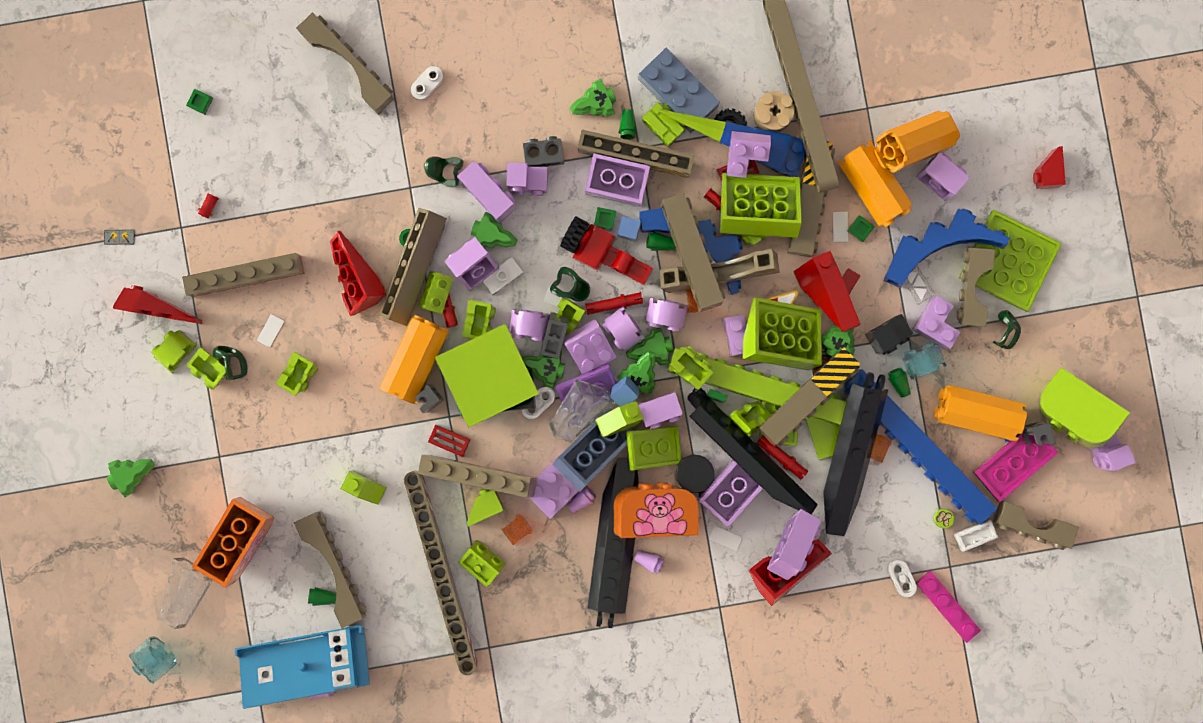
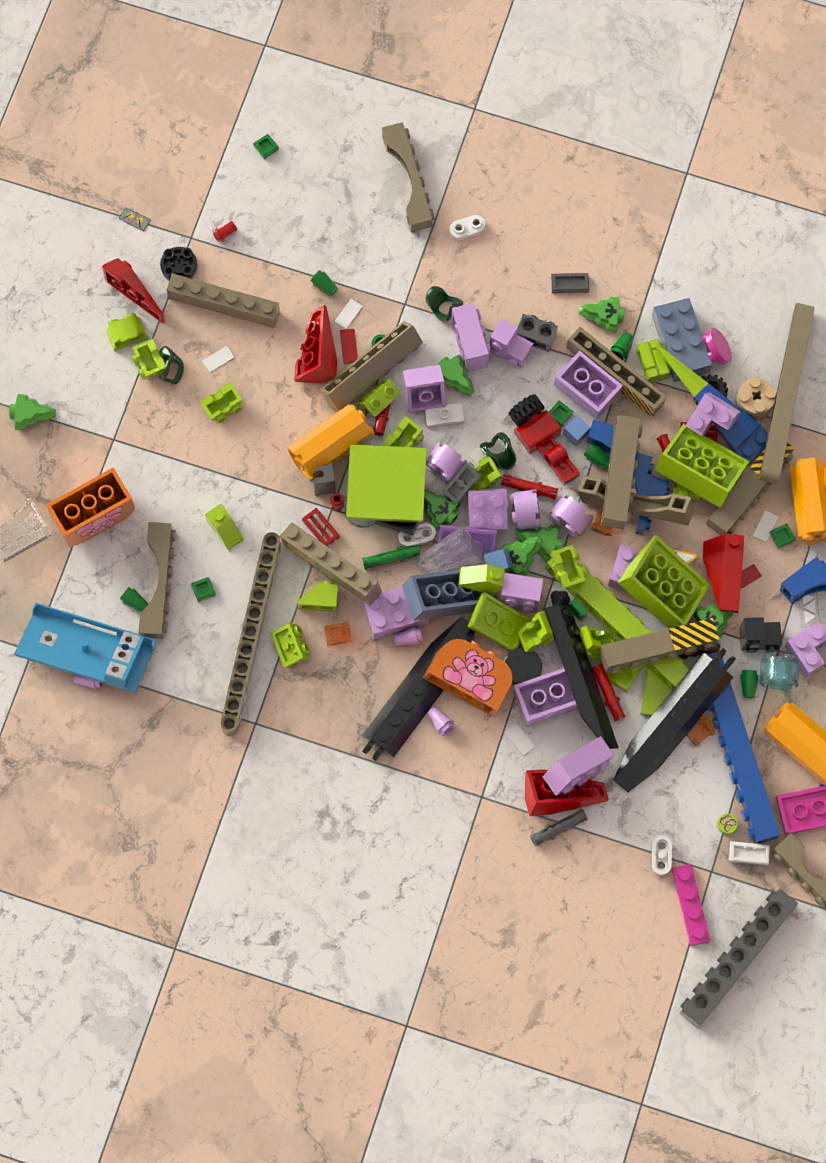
camera: 25 degrees right, 15 degrees down
none -> black tile [160,247,197,281]
none -> green tile [191,577,216,602]
none -> green cone [310,270,338,296]
none -> red pin [330,493,345,512]
none -> white sticker [335,299,363,329]
none -> red sticker [340,329,358,363]
none -> green pin [362,544,420,570]
none -> lime cylinder [518,611,554,653]
none -> dark grey pin [530,809,588,847]
none -> dark grey tile [551,273,589,293]
none -> dark grey brick [679,888,798,1029]
none -> dark pink tile [702,328,732,365]

